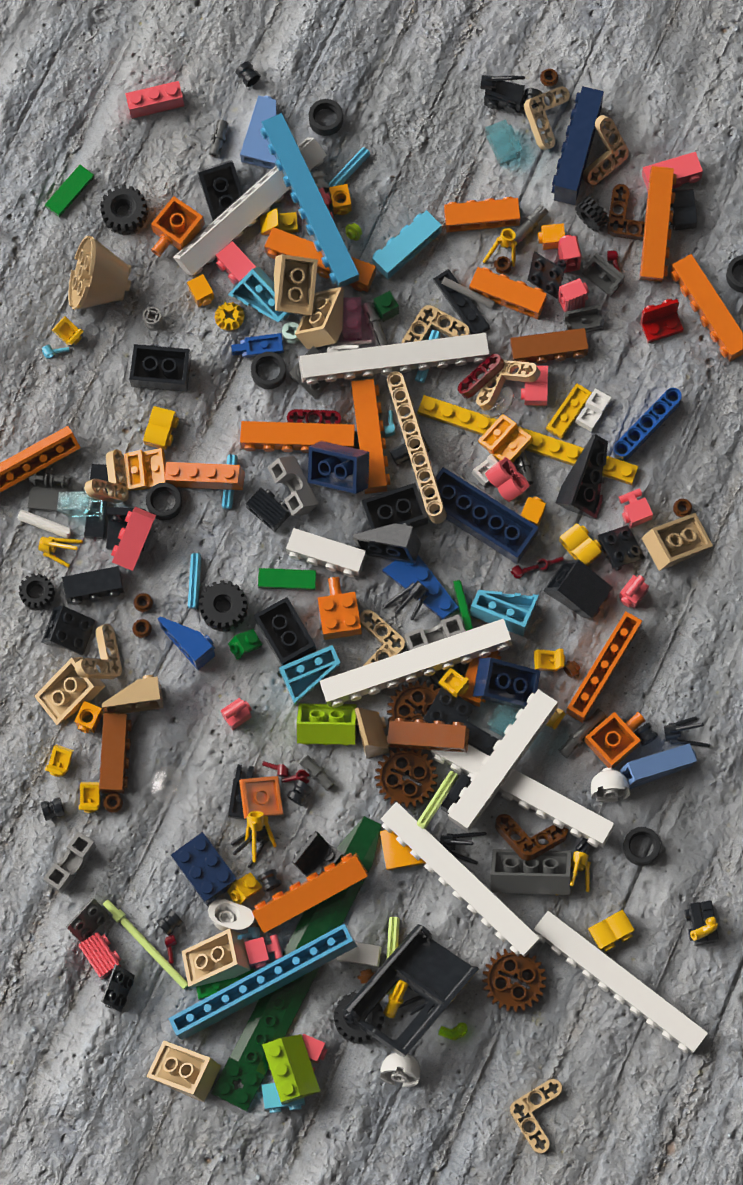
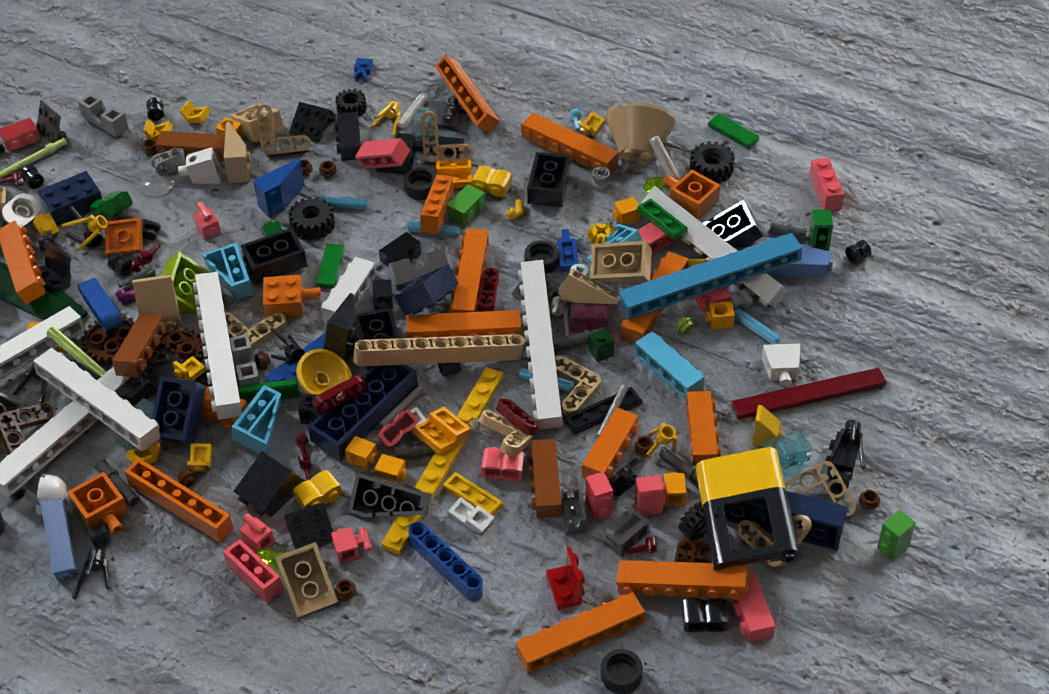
camera: 90 degrees right, 25 degrees down
black tyre [308,99,343,136] -> none
none -> blue beam [77,278,123,332]
none -> green brick [90,191,133,219]
none -> magenta arm [115,289,135,302]
none -> light grey piece [151,148,186,176]
none -> white torso [178,148,223,184]
none -> coral brick [223,539,283,603]
none -> reddish brown plate [254,351,270,369]
none -> clear neon green arm [256,549,287,564]
none -> yellow dish [296,349,352,396]
none -> black brick [298,394,322,424]
none -> dark red beam [312,375,367,413]
none -> black brick [372,280,393,310]
none -> light orange brick [374,454,408,482]
none -> bright green brick [447,184,486,226]
none -> yellow arm [506,199,524,220]
none -> orange brick [521,113,619,172]
none -> green tile [637,198,688,240]
none -> clear neon green arm [644,177,665,192]
none -> white axle [649,136,680,181]
none -> piece [696,447,800,570]
none -> dark red tile [731,368,886,420]
none -> yellow slope [752,405,783,449]
none -> white torso [762,344,800,387]
none -> green brick [808,209,833,251]
none -> bright green brick [877,510,916,561]

